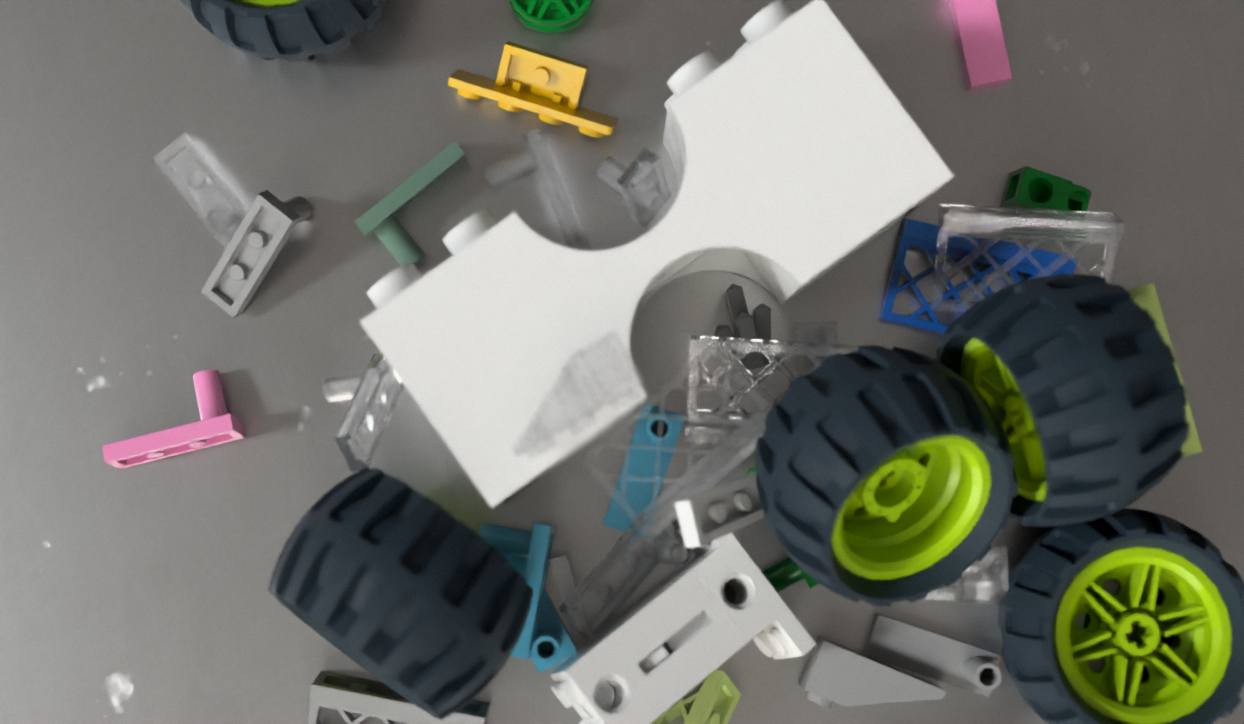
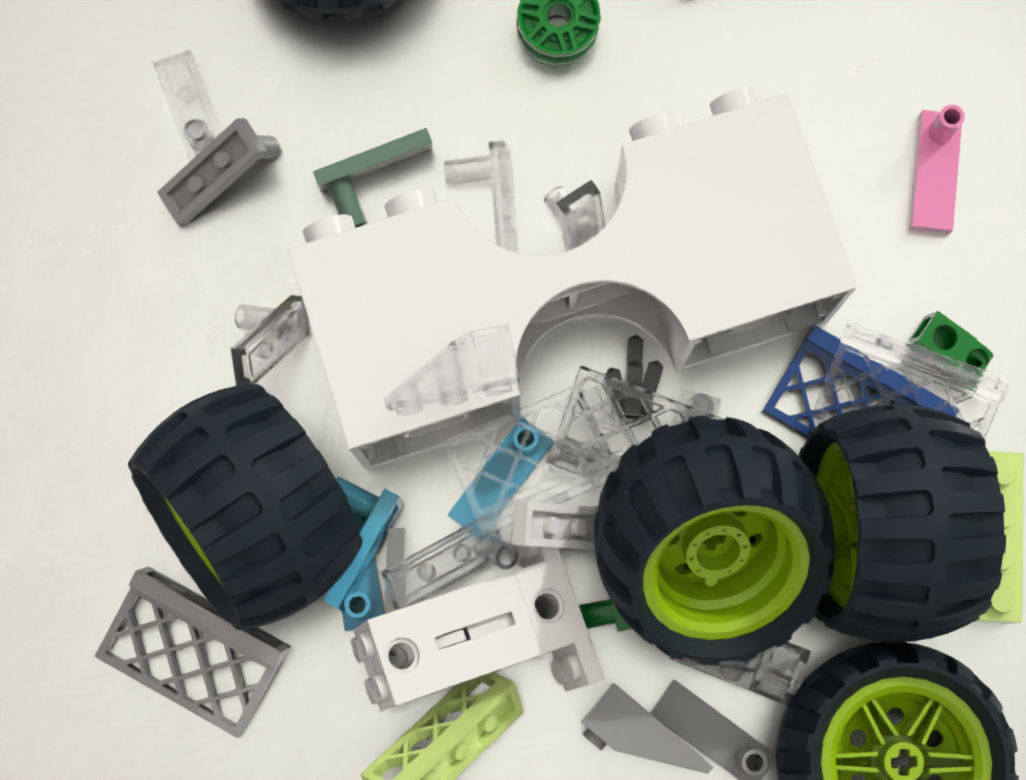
camera: 25 degrees right, 5 degrees down
bright pink piece [102,370,245,469] -> none
yellow bracket [447,41,618,138] -> none

